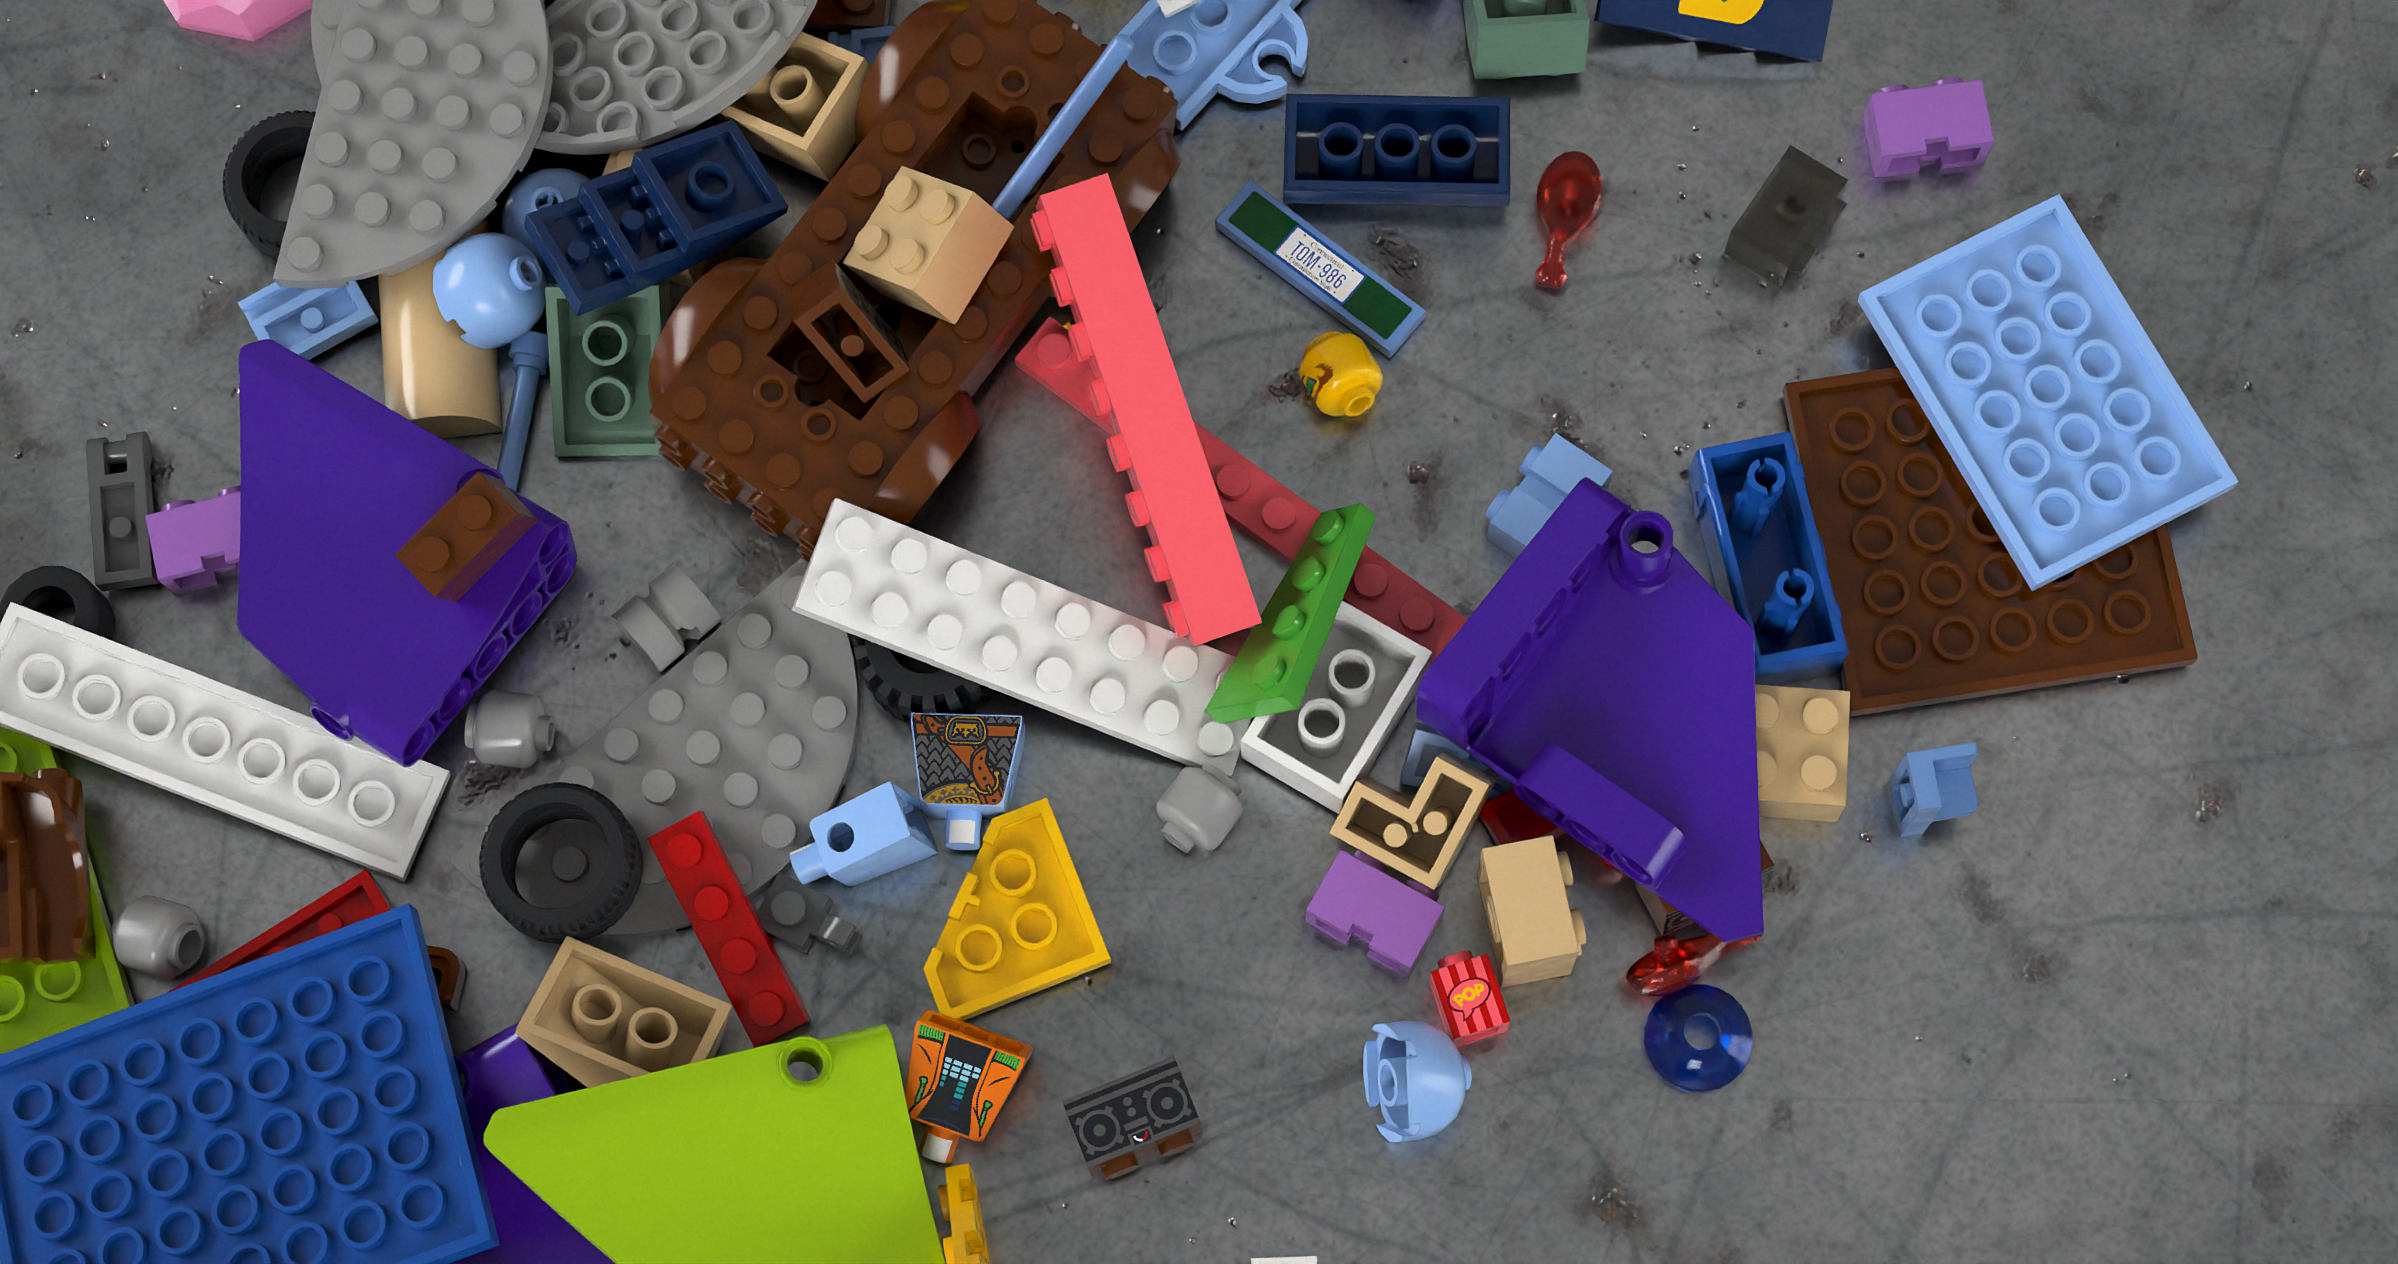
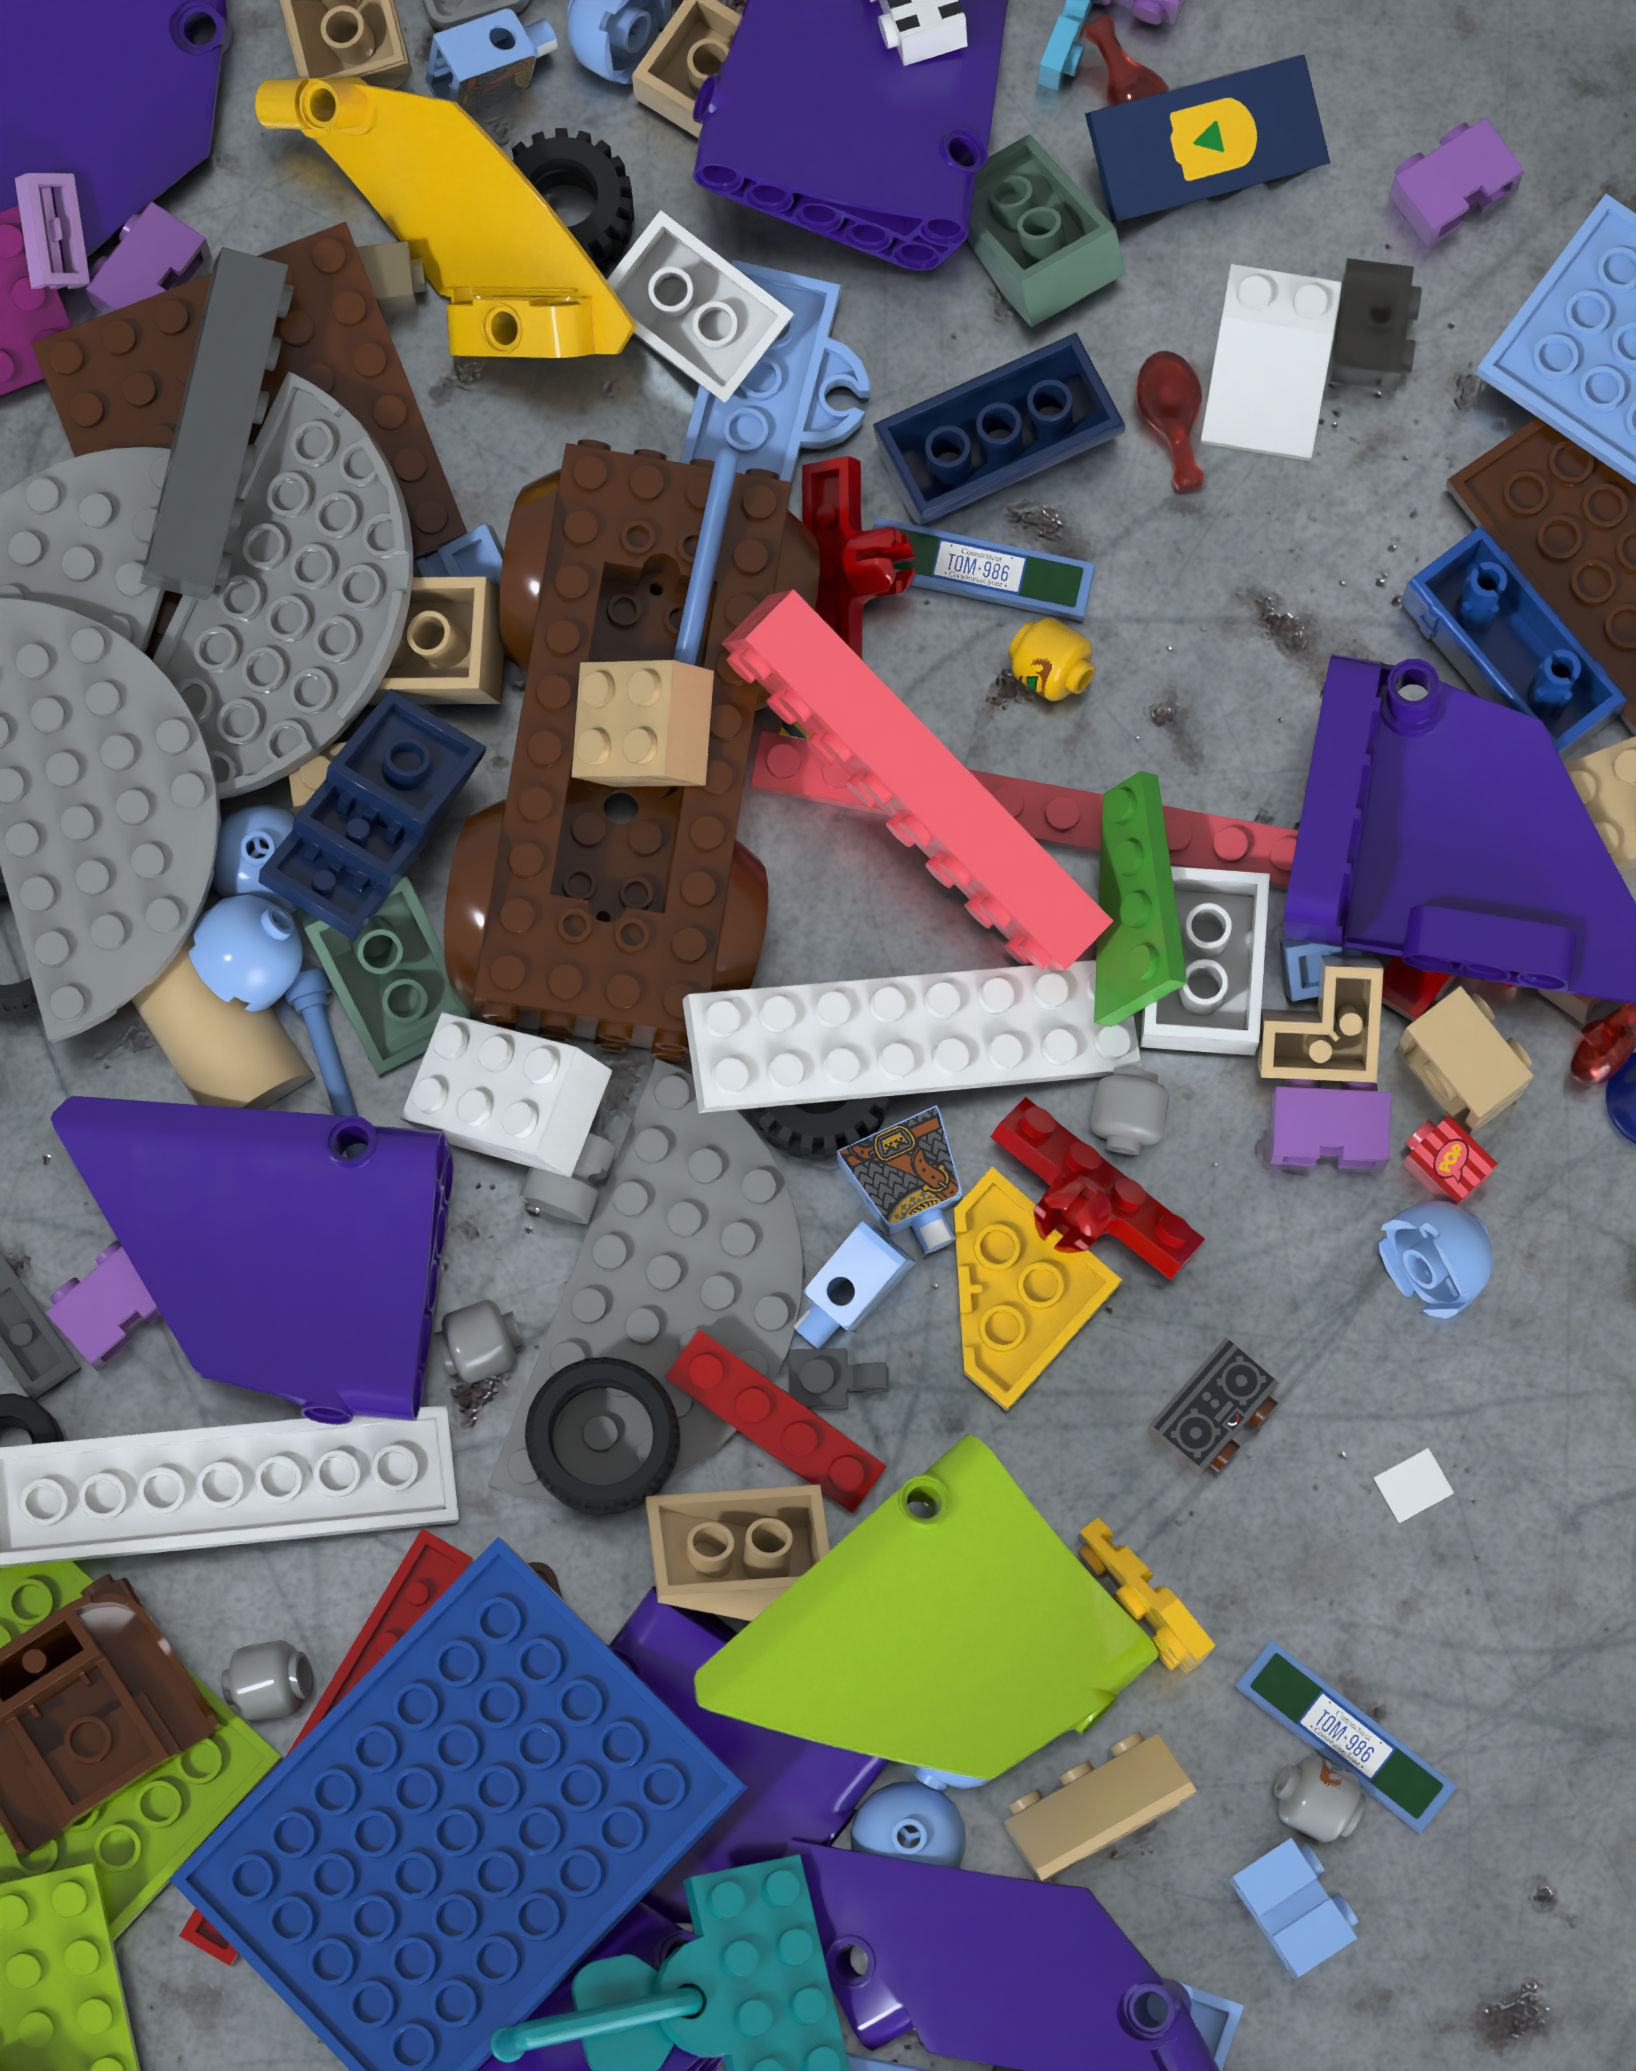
camera: 30 degrees left, 5 degrees up
light blue plate [238,280,379,360] -> none
reddish brown brick [395,471,538,602] -> none
reddish brown brick [786,259,911,403] -> none
torso [905,1009,1034,1163] -> none
light blue brick [1485,433,1613,559] -> none
none -> white brick [400,1012,612,1178]
none -> red plate [802,456,916,660]
none -> red plate [990,1097,1205,1280]
none -> white slope [1200,264,1342,462]

